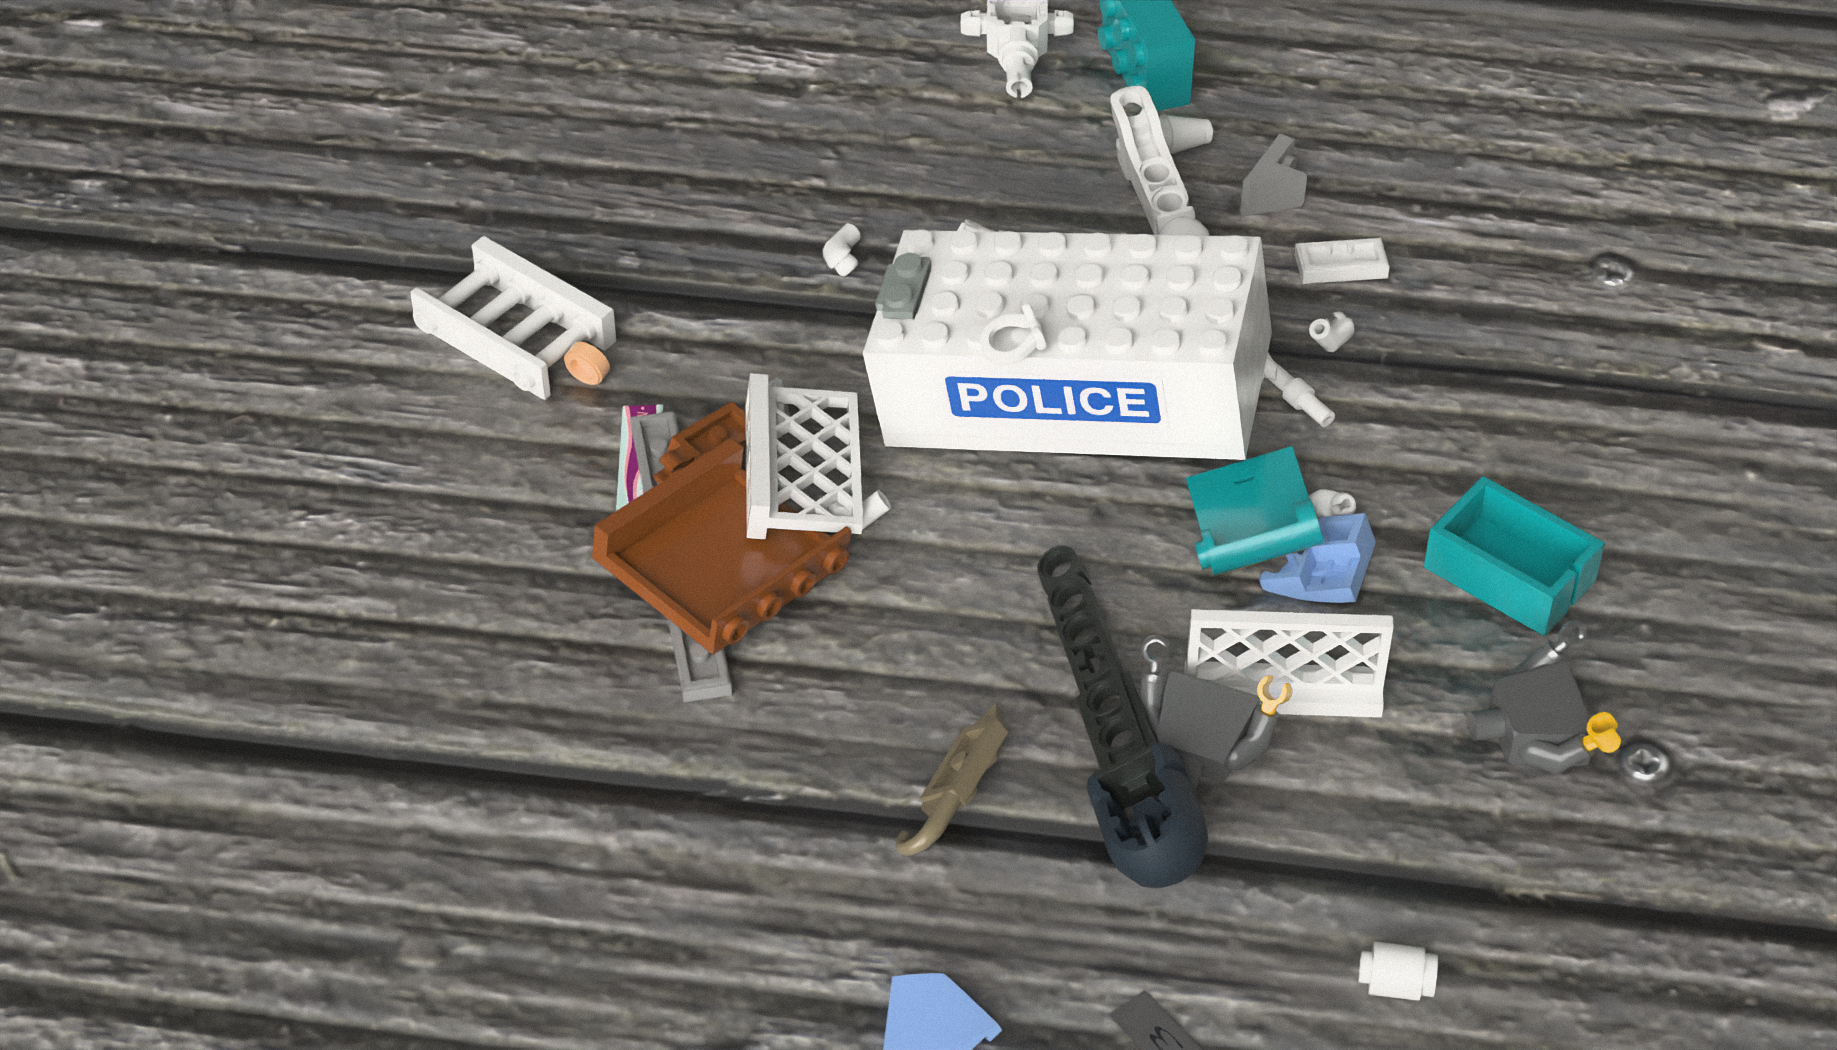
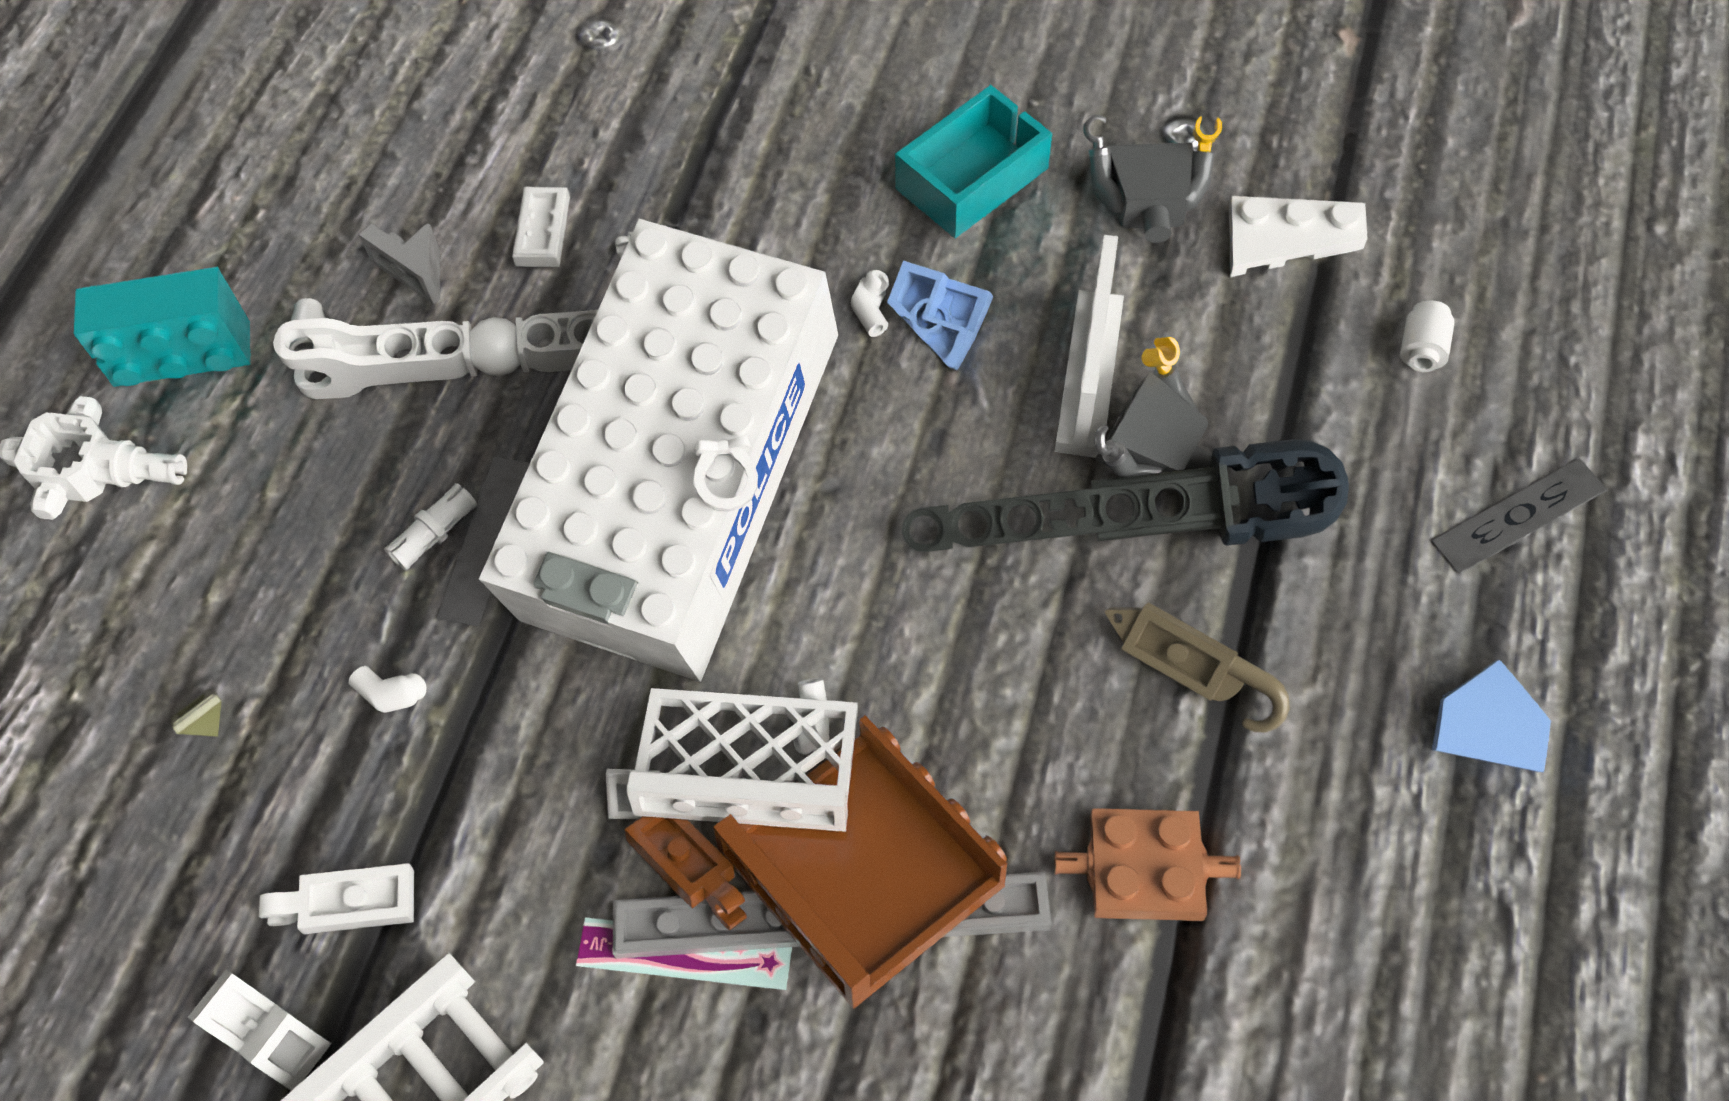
camera: 80 degrees left, 15 degrees up
light nougat tile [564,342,610,385] -> none
teal door [1186,446,1324,576] -> none
none -> slope [170,688,221,737]
none -> white slope [188,969,331,1091]
none -> white plate [259,863,414,934]
none -> nougat plate [1054,809,1241,921]
none -> white wing [1229,196,1367,277]

